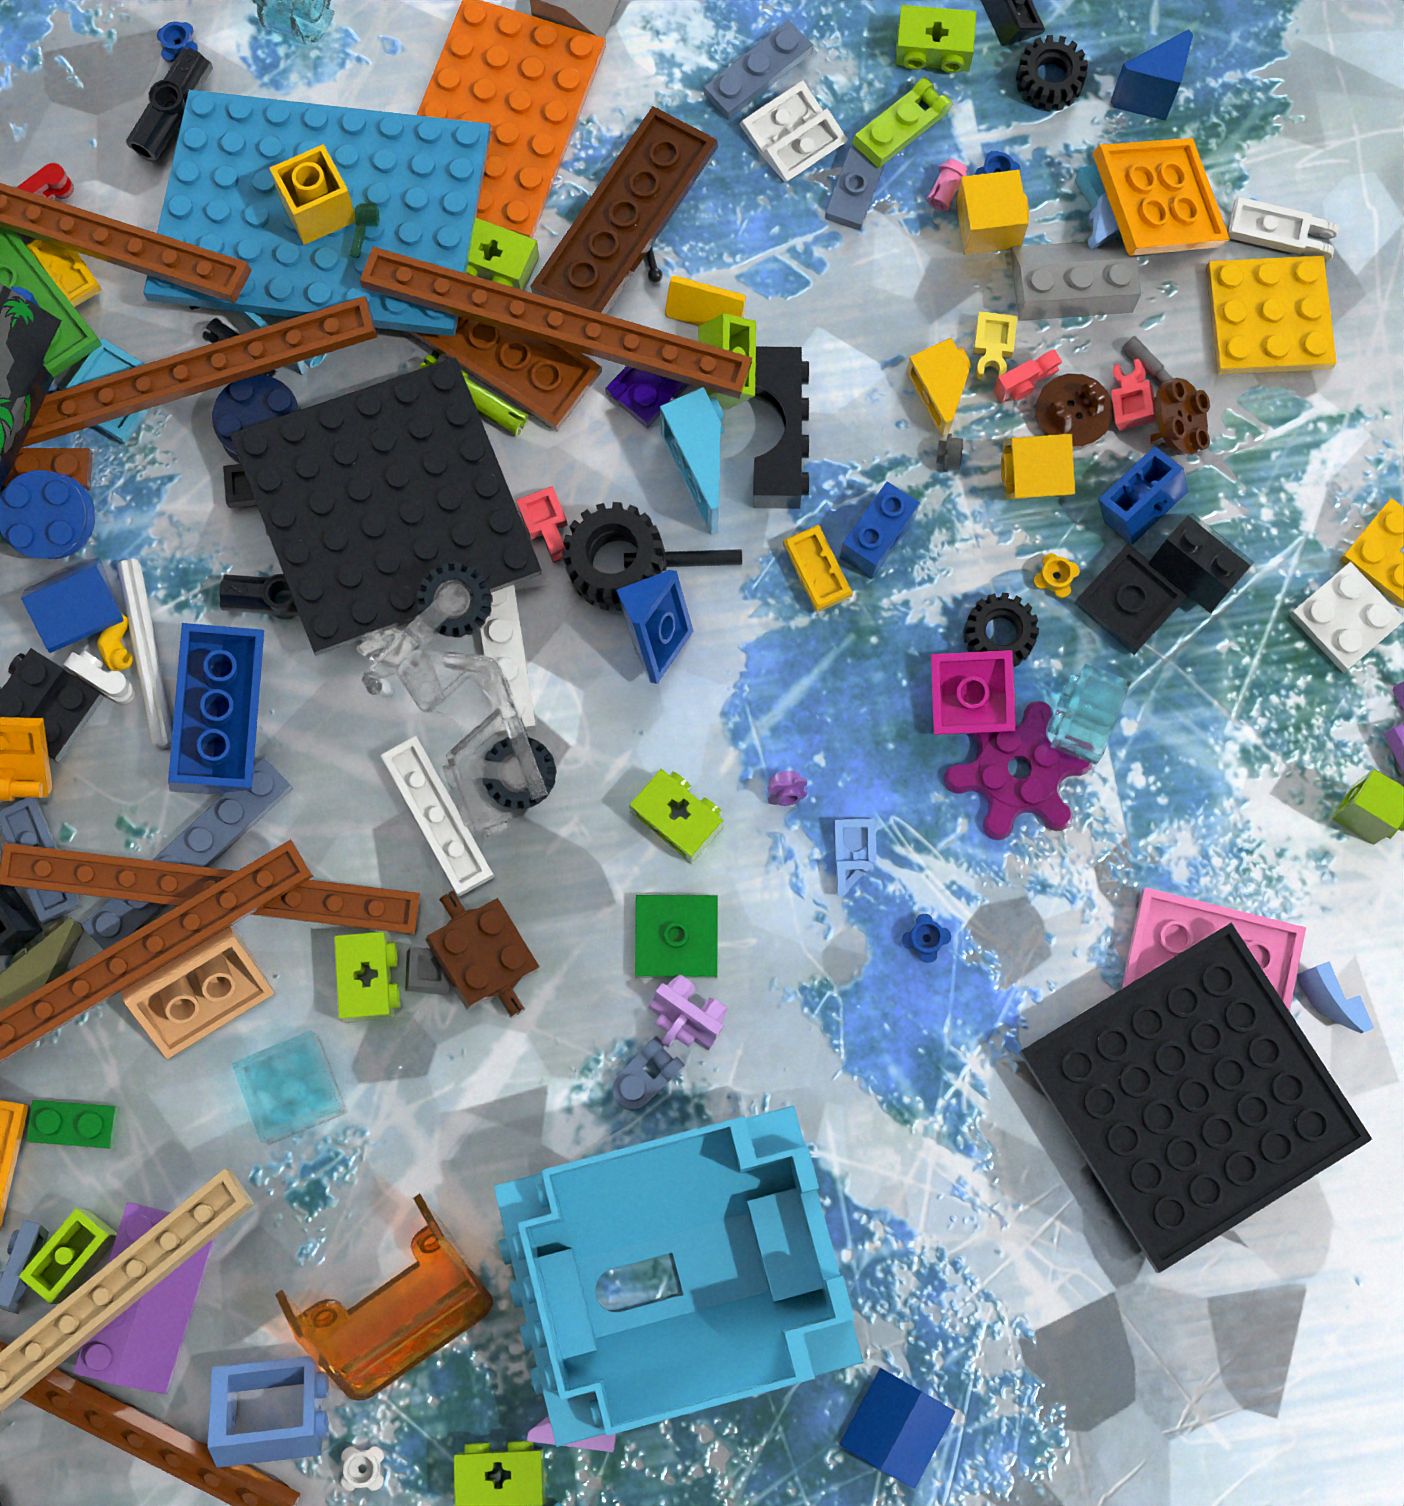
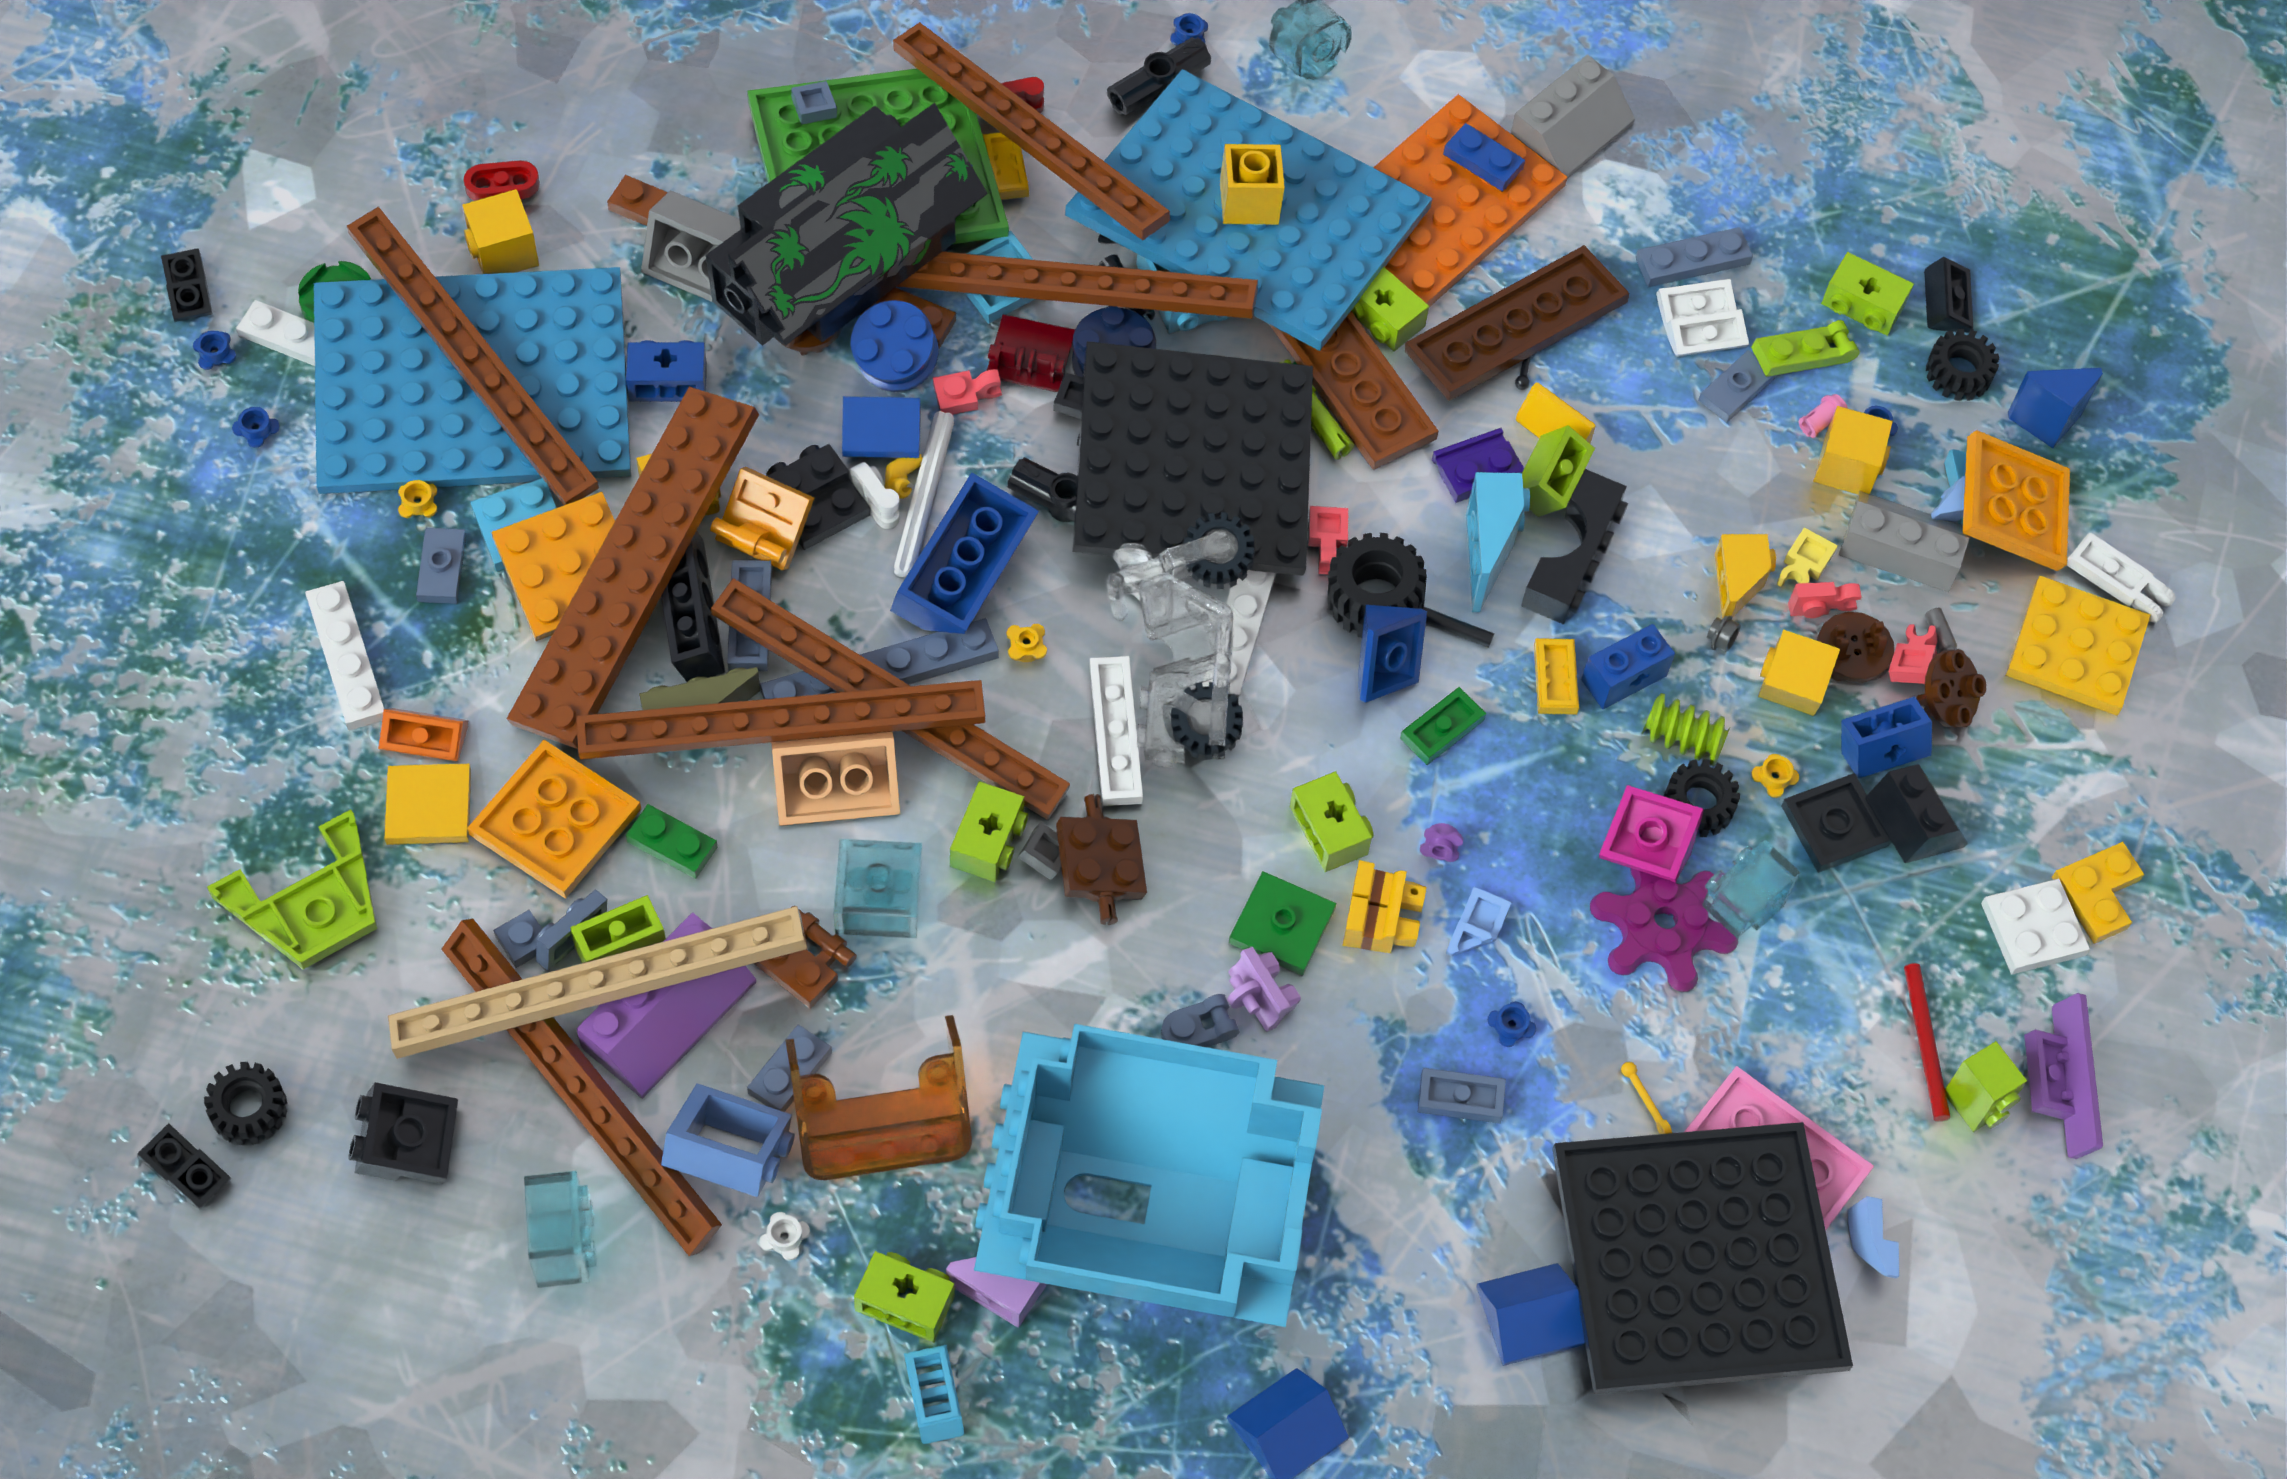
camera: 20 degrees right, 15 degrees down
clear green hand [349,203,380,258] -> none
dark orange plate [360,246,752,399] -> none
none -> sand blue plate [747,1024,832,1112]
none -> dark orange plate [753,906,857,1009]
none -> coral plate [933,369,1002,415]
none -> dark red hinge [987,314,1075,392]
none -> yellow plate [1006,624,1047,662]
none -> yellow hips [1342,860,1427,953]
none -> green plate [1400,687,1486,765]
none -> sand blue plate [1417,1068,1506,1123]
none -> blue plate [1443,123,1525,192]
none -> blue slope [1476,1263,1585,1366]
none -> yellow hinge [1621,1061,1672,1134]
none -> lime piece [1641,693,1730,767]
none -> red bar [1904,963,1950,1121]

